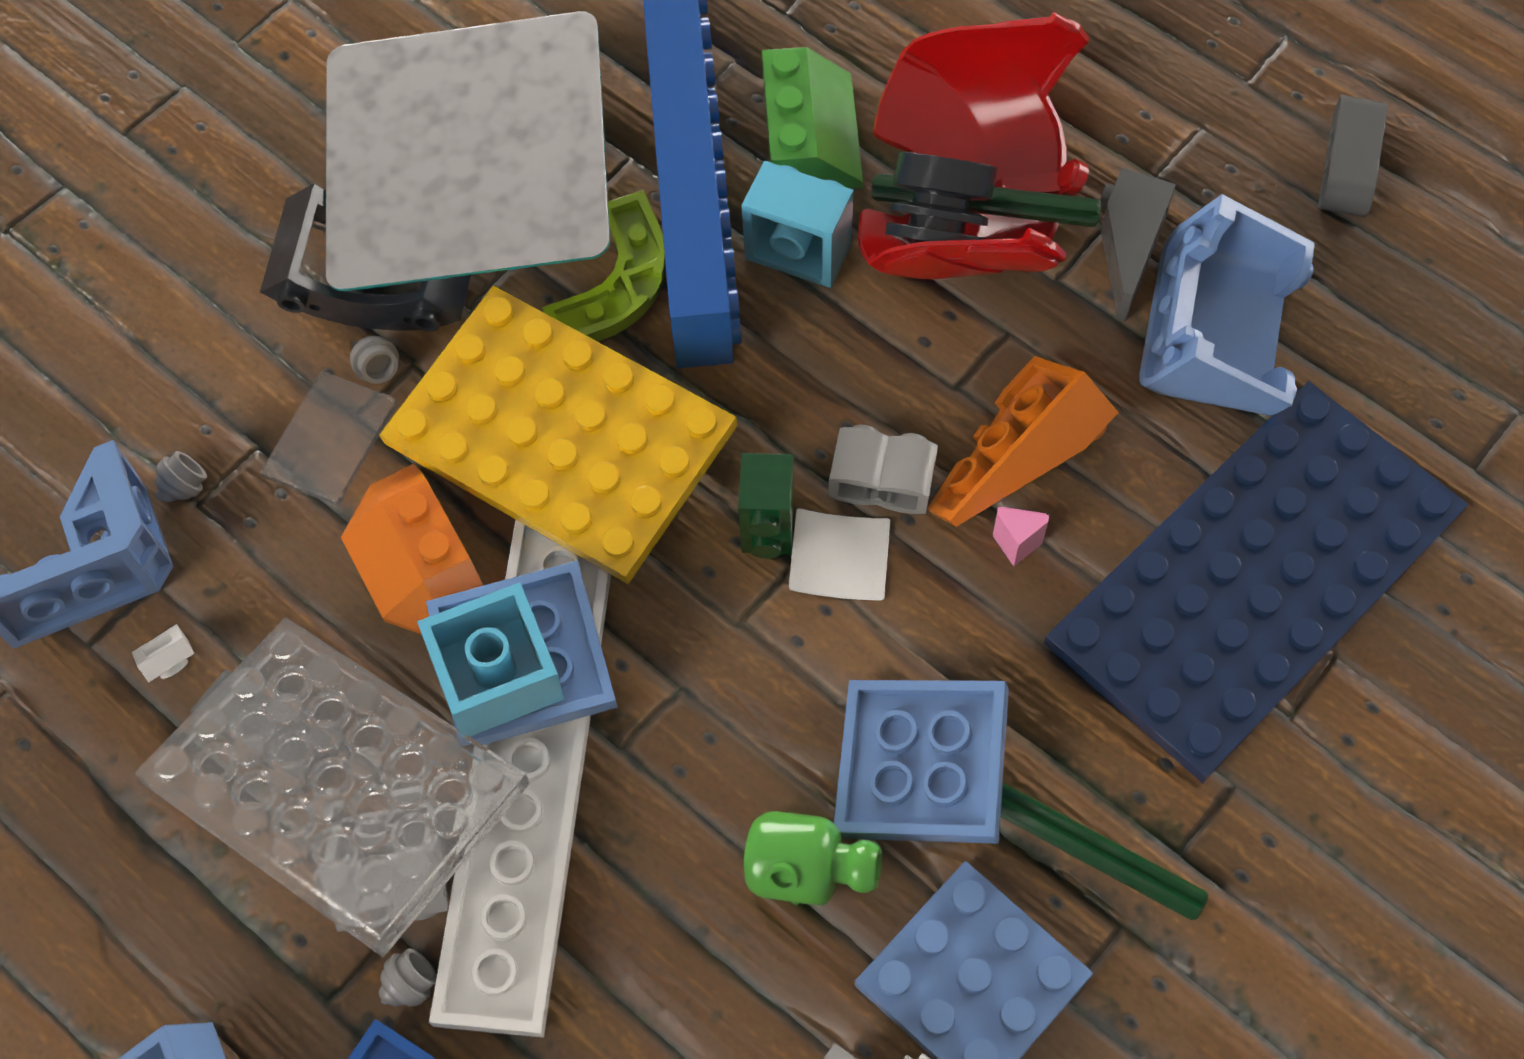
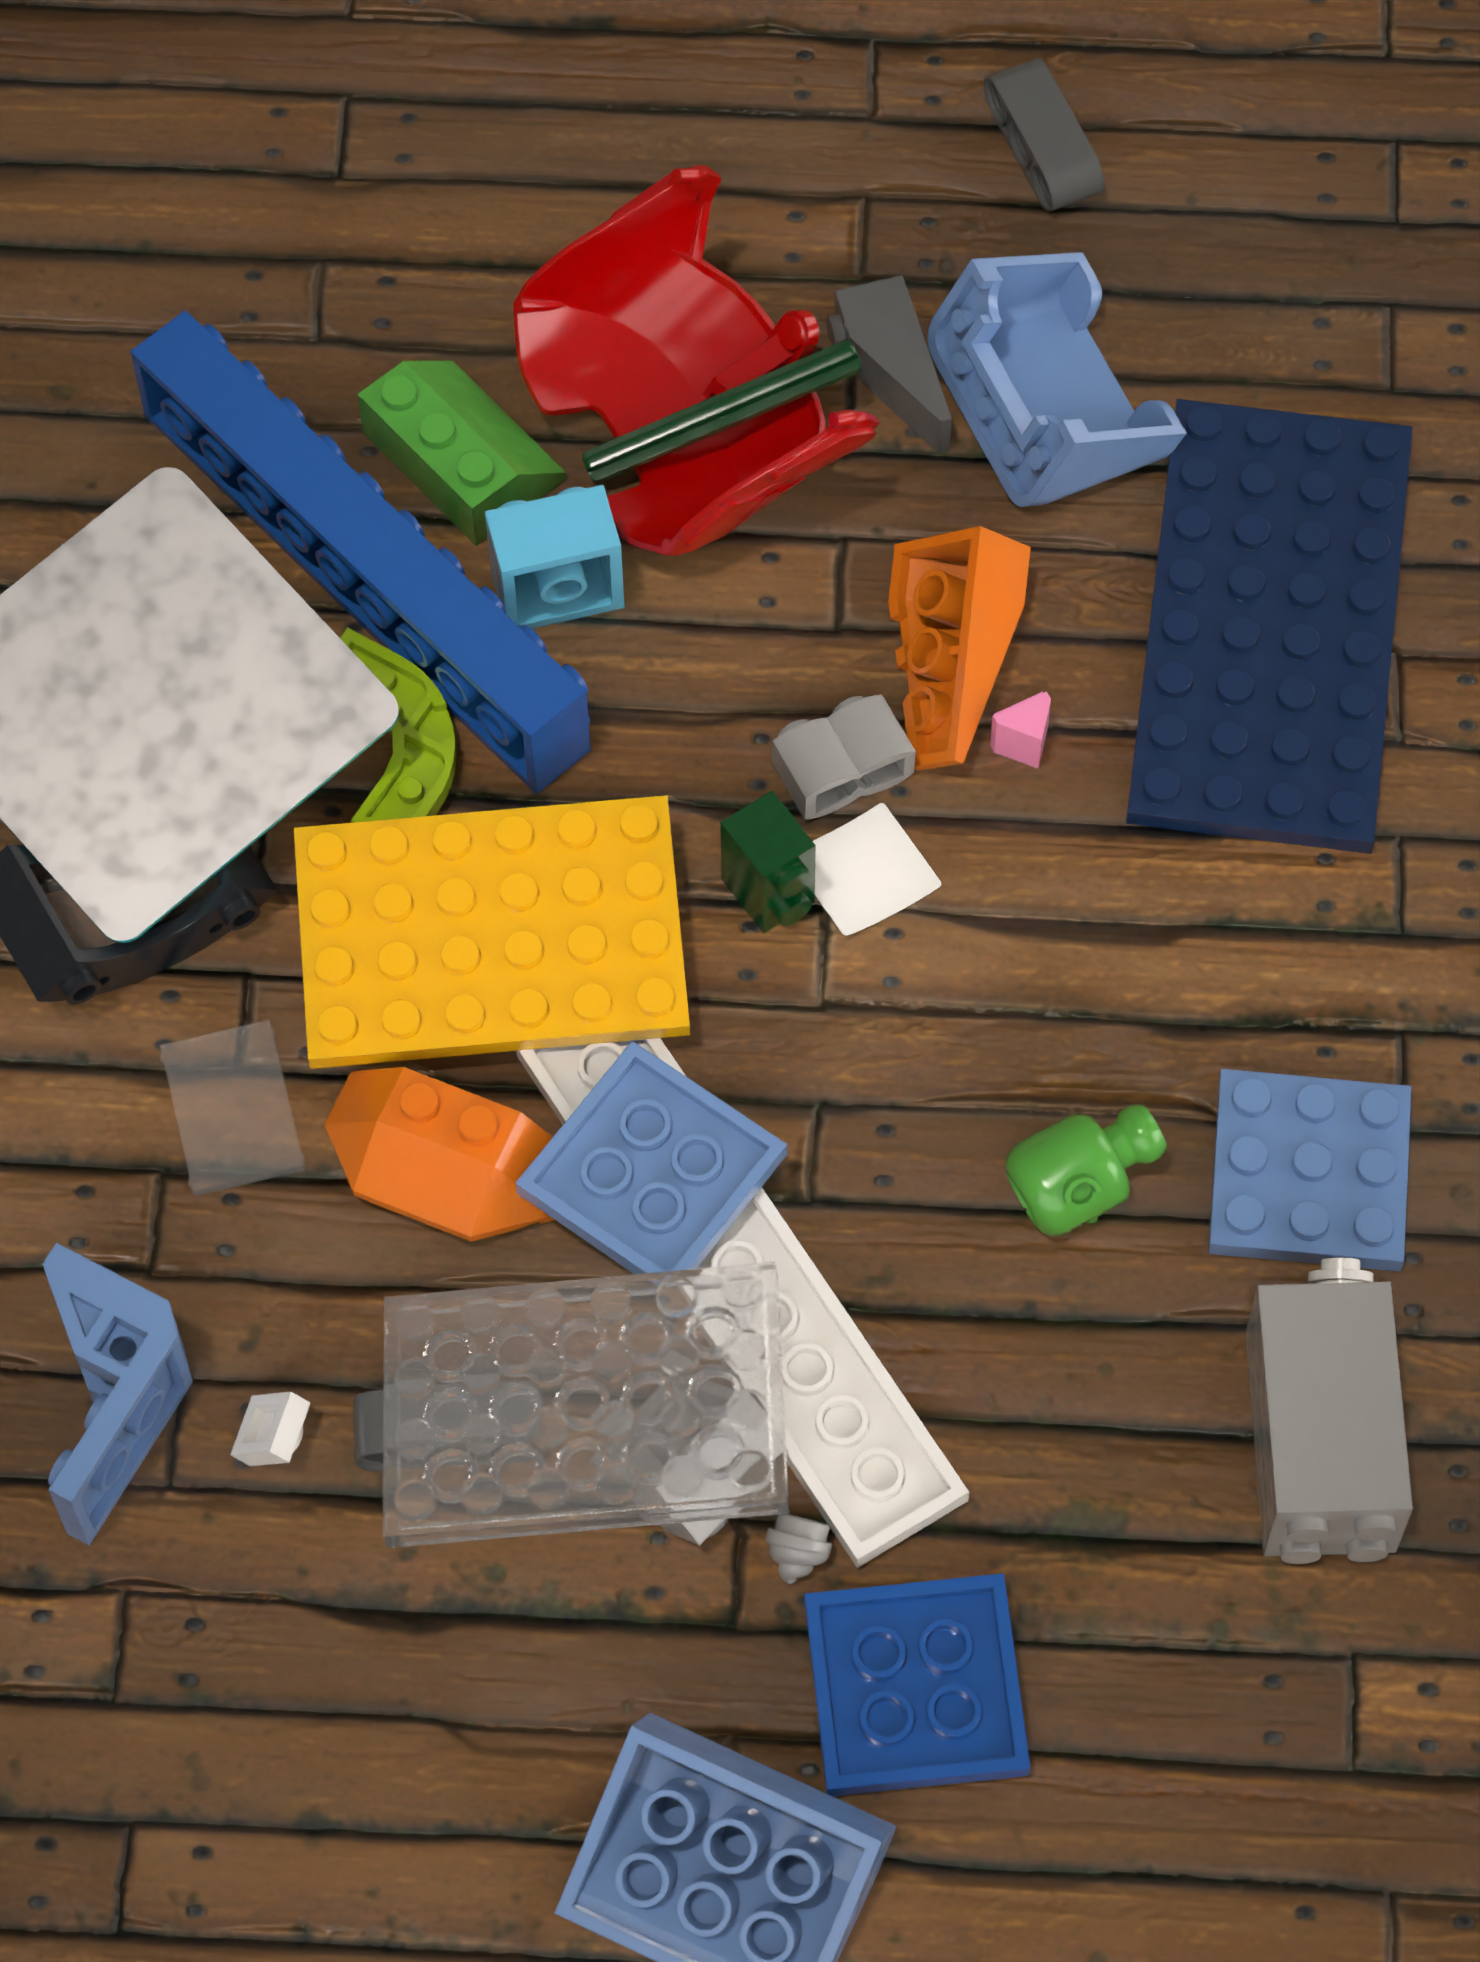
camera: 40 degrees left, 0 degrees up
light grey plate [155,451,207,502] -> none
light grey plate [350,336,399,384] -> none
medium azure brick [417,582,565,740] -> none
medium blue plate [834,680,1009,844] -> none
black wheel [885,152,998,244] -> none
dark green axle [1000,782,1208,920] -> none

